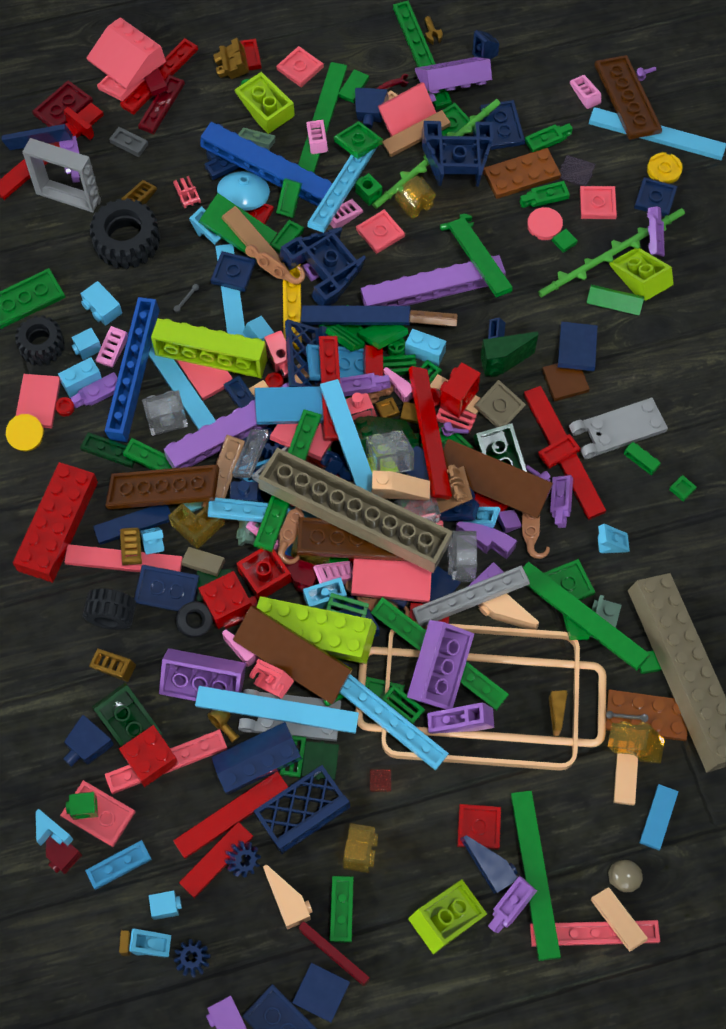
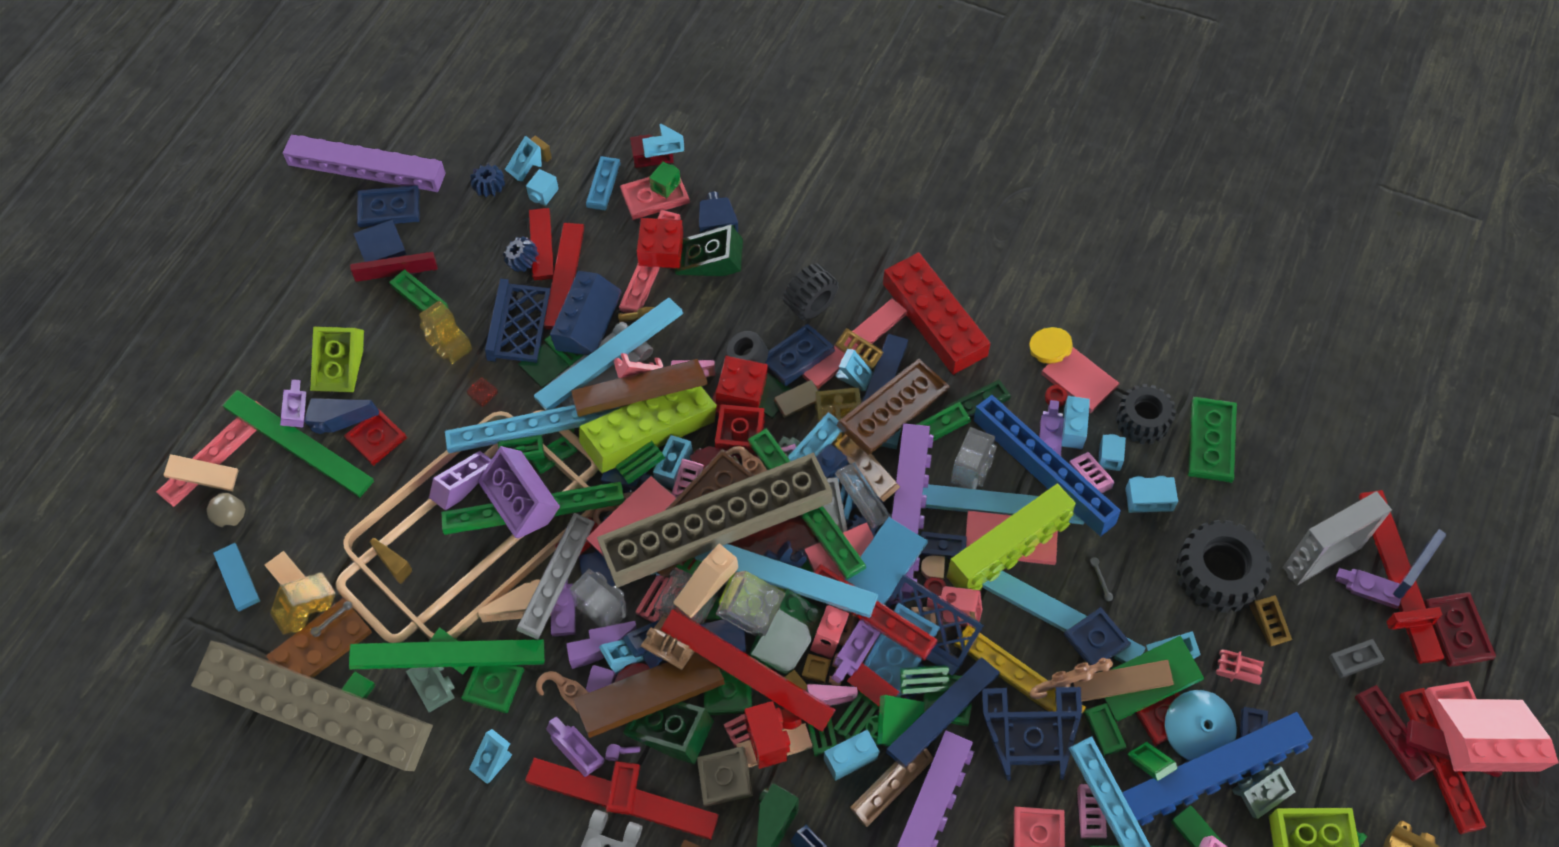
camera: 130 degrees right, 5 degrees down
pearl gold slope [89,648,136,682] -> none
medium lavender slope [159,648,246,701] -> none
medium azure brick [243,316,274,341] -> none
light nougat slope [263,865,313,929] -> none
medium lavender hand [441,422,469,437] -> none

